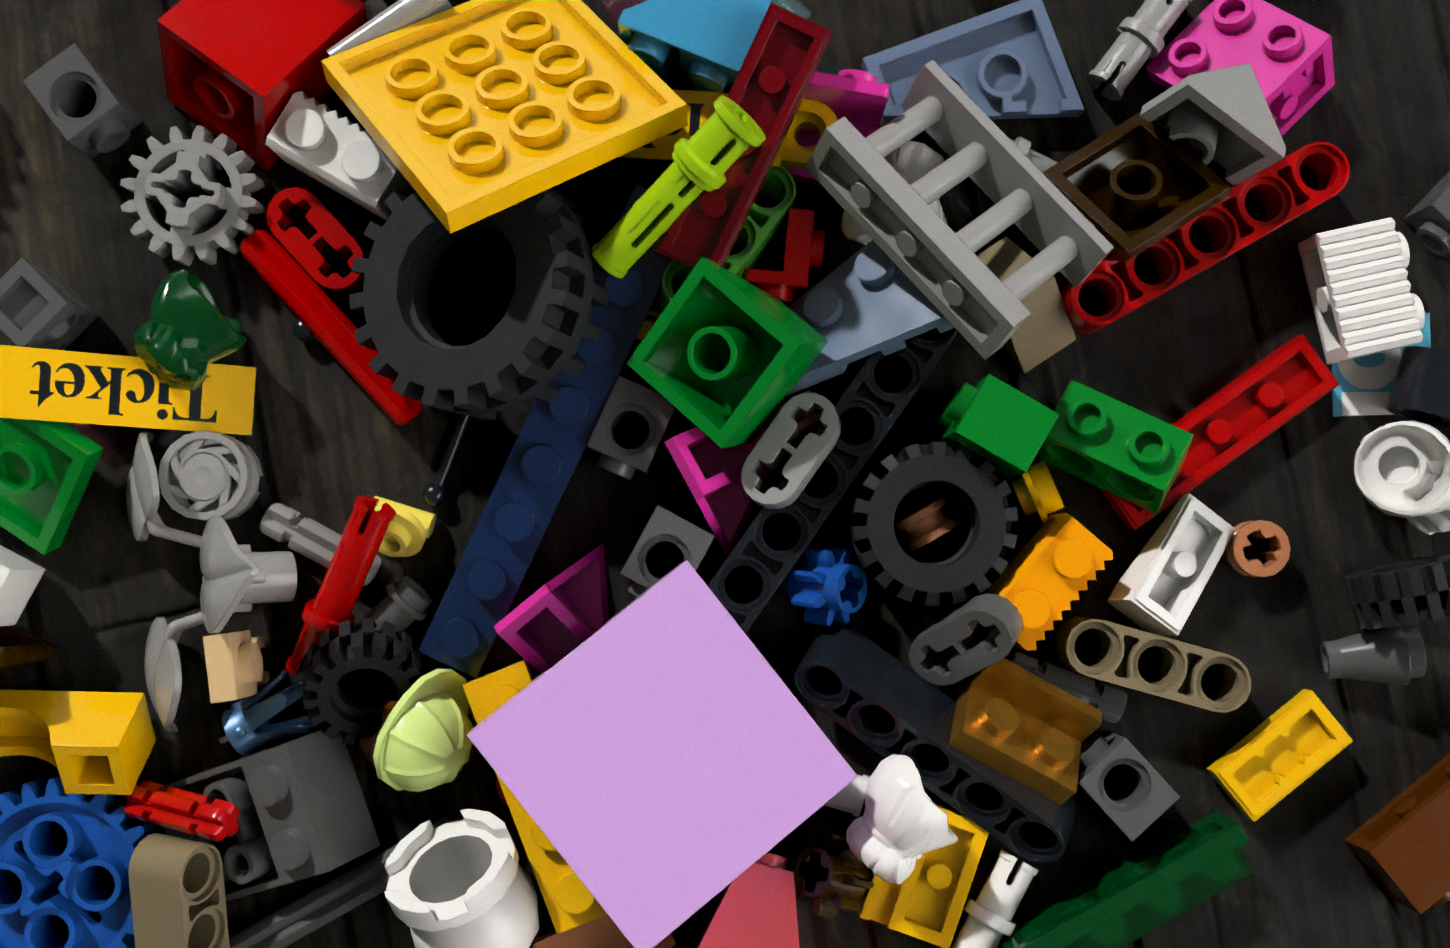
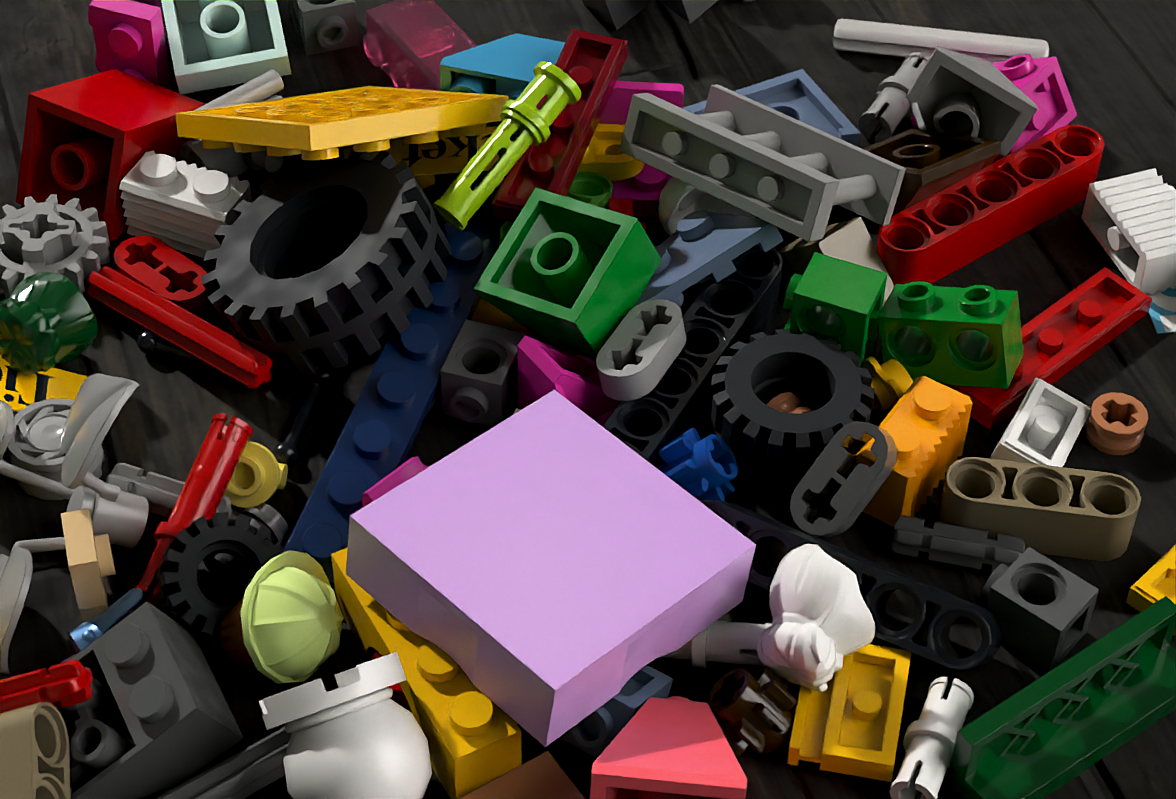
camera: 10 degrees left, 40 degrees down
pearl gold bracket [949,658,1102,805] -> none

